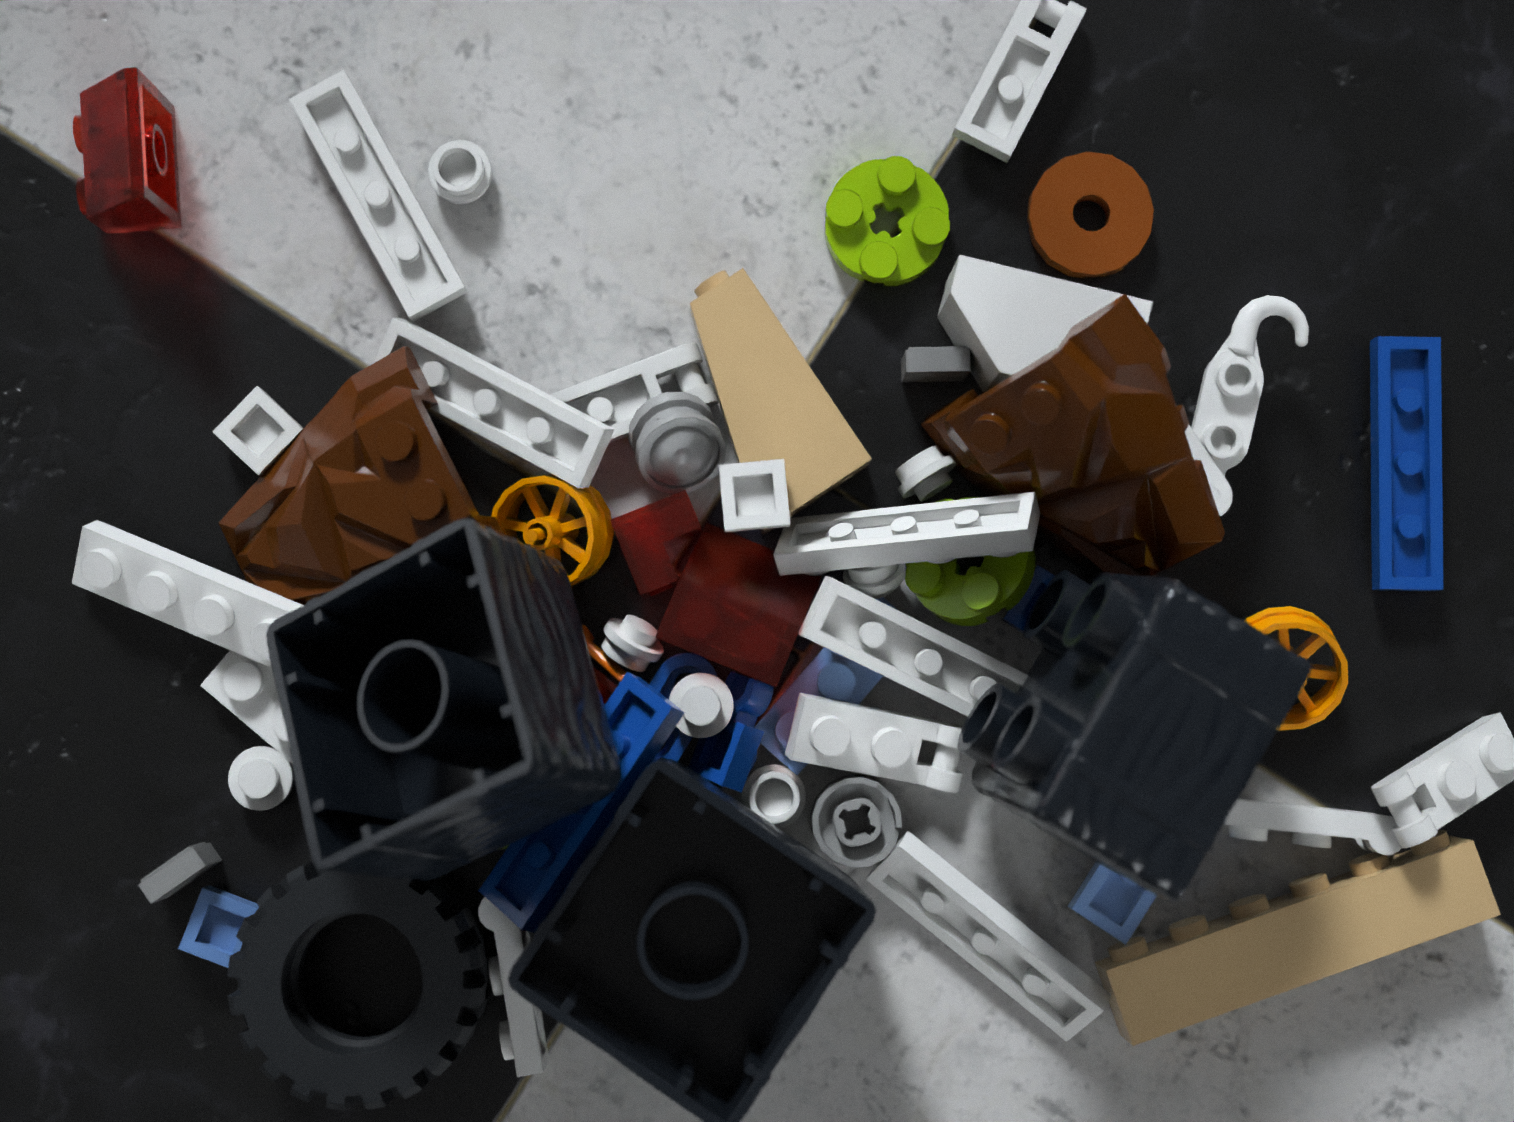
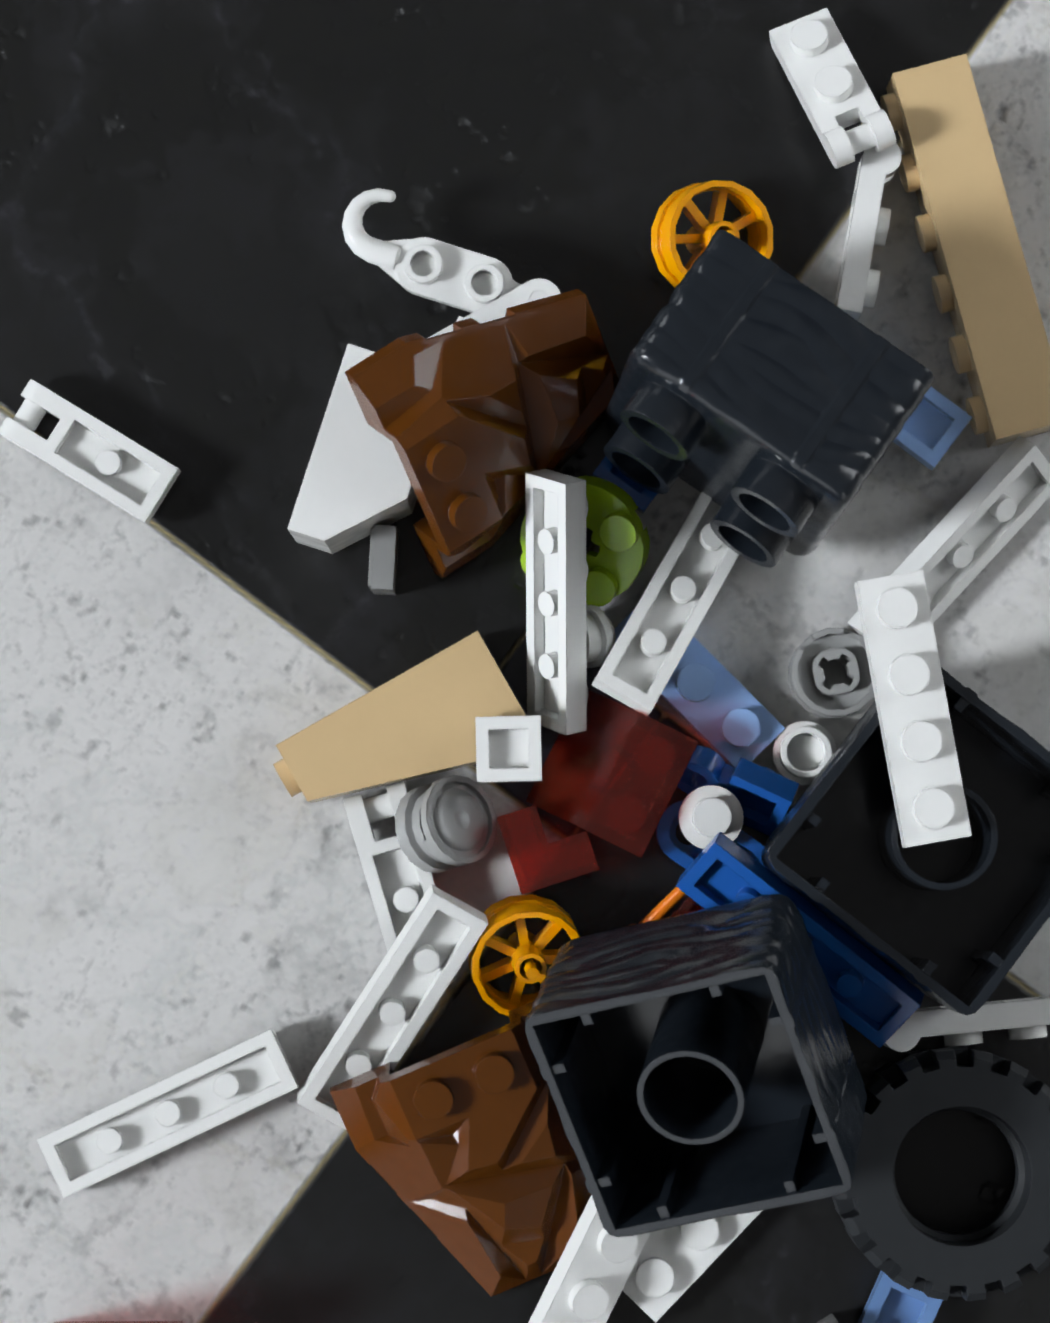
camera: 75 degrees left, 0 degrees up
white plate [212,386,304,476] -> none
white plate [228,746,294,811] -> none
white plate [428,140,492,204] -> none
white plate [601,615,664,672] -> none
white plate [785,692,963,793] -> none
lime plate [824,156,950,286] -> none
white plate [895,445,957,502] -> none
dark orange tile [1027,152,1154,278] -> none
blue plate [1370,336,1444,591] -> none
none -> white plate [854,570,972,848]

